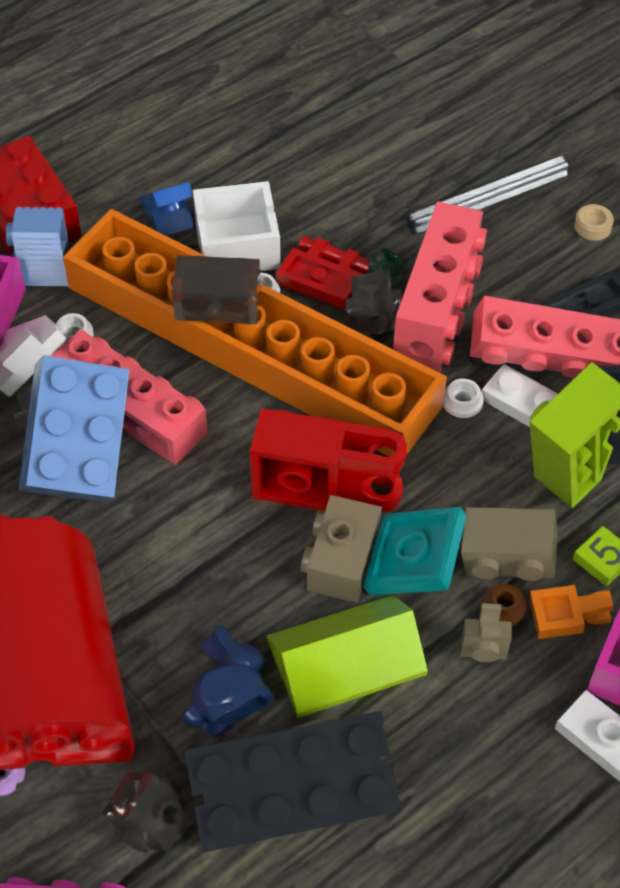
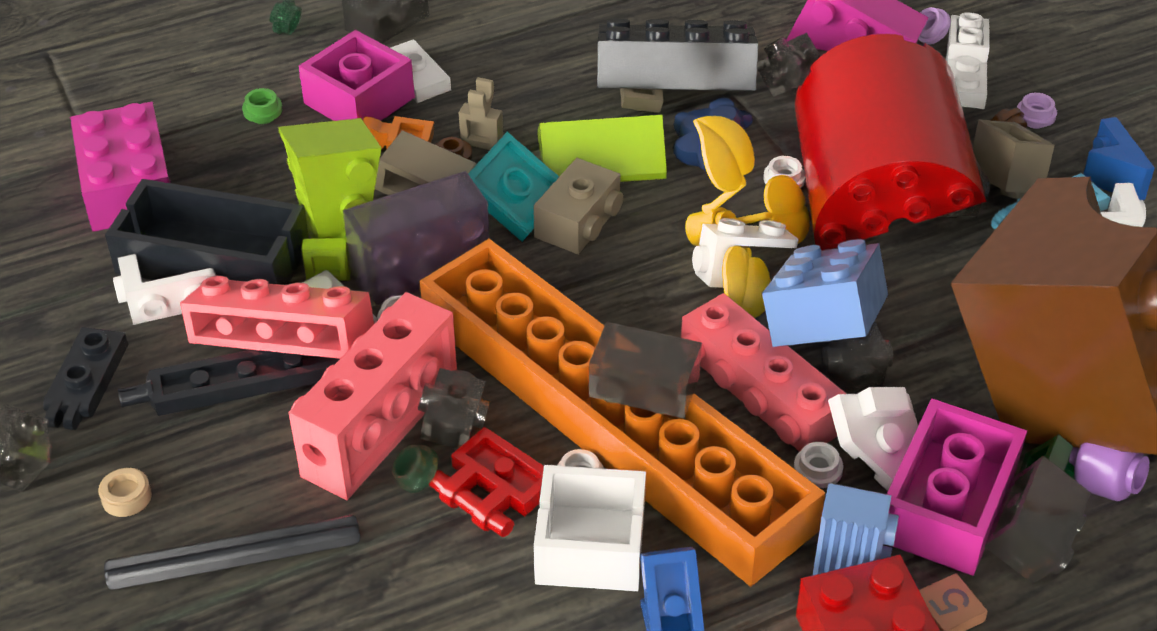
camera: 165 degrees left, 10 degrees down
red brick [250,408,407,512] -> none
none -> brick [343,171,490,307]
none -> yellow plant [685,116,810,318]
none -> white bracket [692,218,798,288]
none -> white plate [764,156,805,188]

